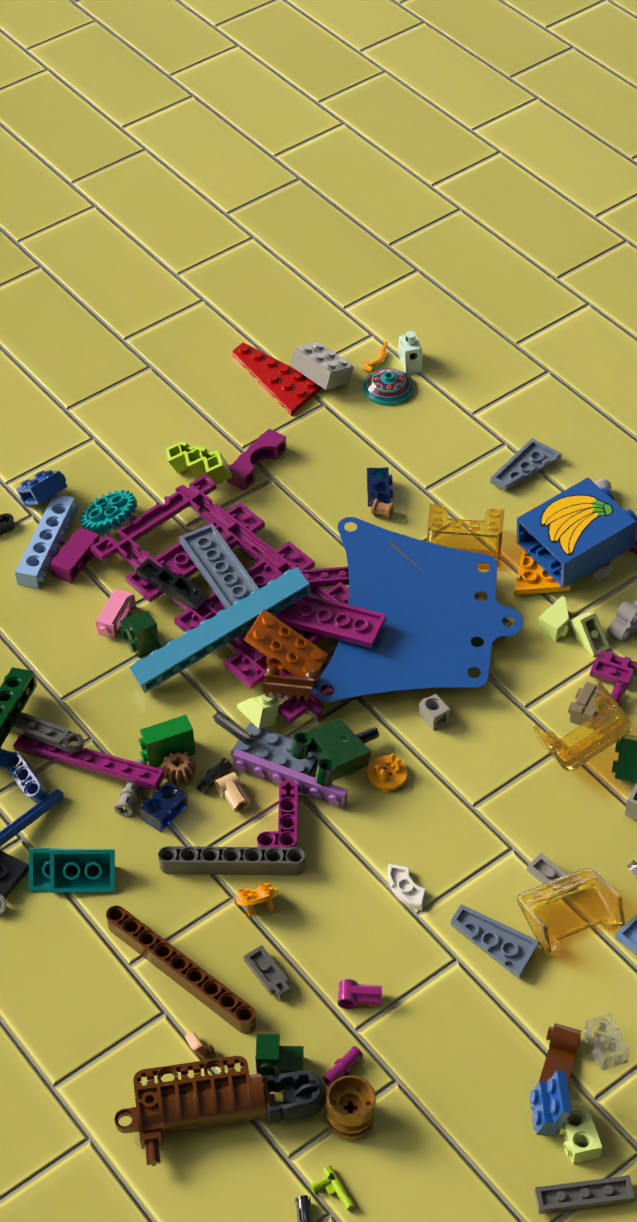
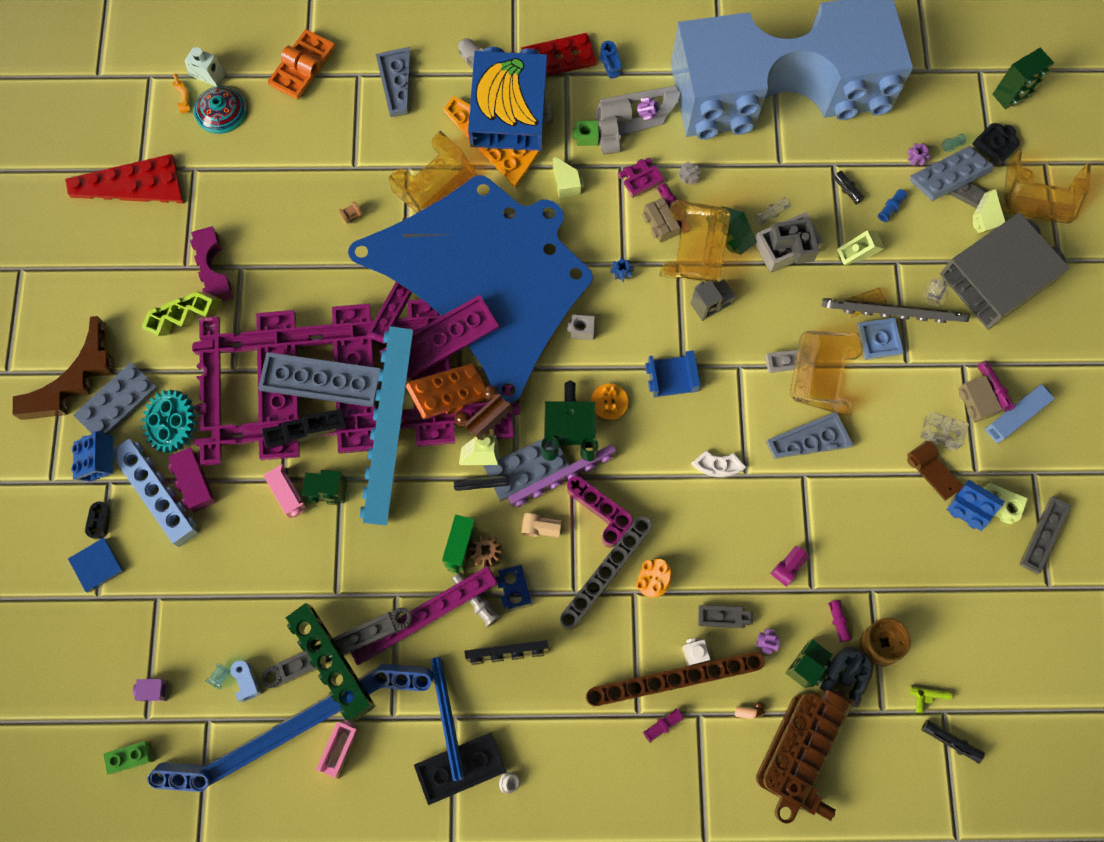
camera: 55 degrees left, 25 degrees up
teal slope [29,848,116,893] -> none
black pin [195,758,232,794] -> none
light grey brick [290,342,354,390] -> none
clear blue brick [367,467,393,506] -> none
yellowish green slope [569,612,610,656] -> none
none -> reddish brown arch [12,316,115,420]
none -> sand blue plate [73,362,158,435]
none -> orange plate [267,29,336,100]
none -> black plate [464,640,548,665]
none -> bright green brick [573,120,599,146]
none -> blue gear [611,257,634,282]
none -> magenta pin [643,708,684,743]
none -> blue panel [645,350,700,398]
none -> white brick [682,638,710,667]
none -> dark grey brick [690,279,736,321]
none -> medium lavender gear [756,628,780,655]

